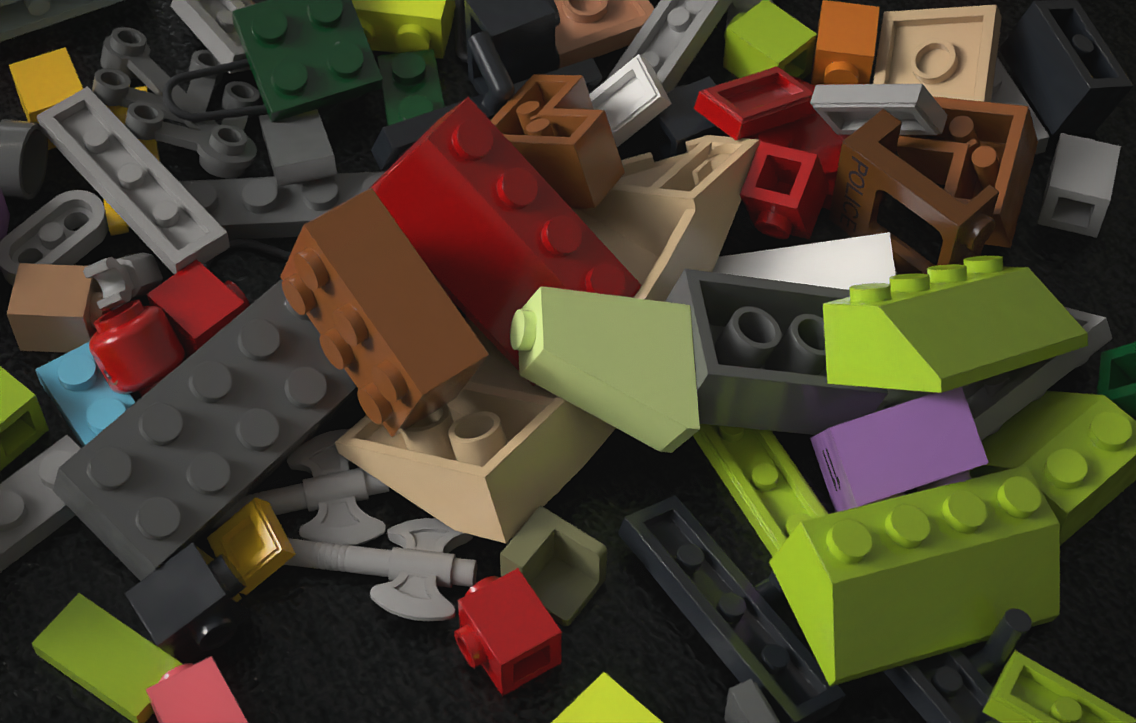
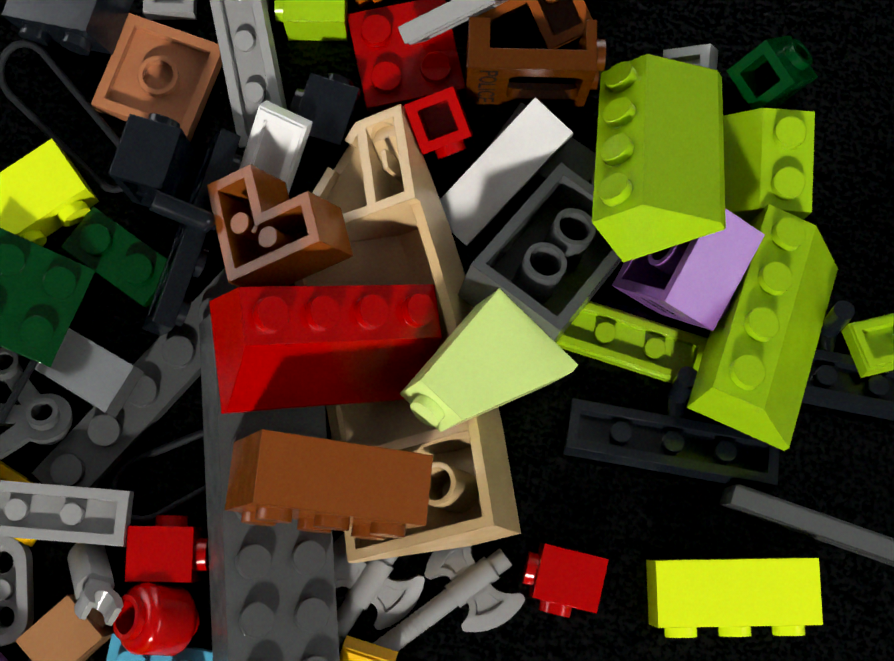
camera: 50 degrees left, 25 degrees up
olive panel [500,505,607,626] -> none
red tile [694,66,814,141] -> none

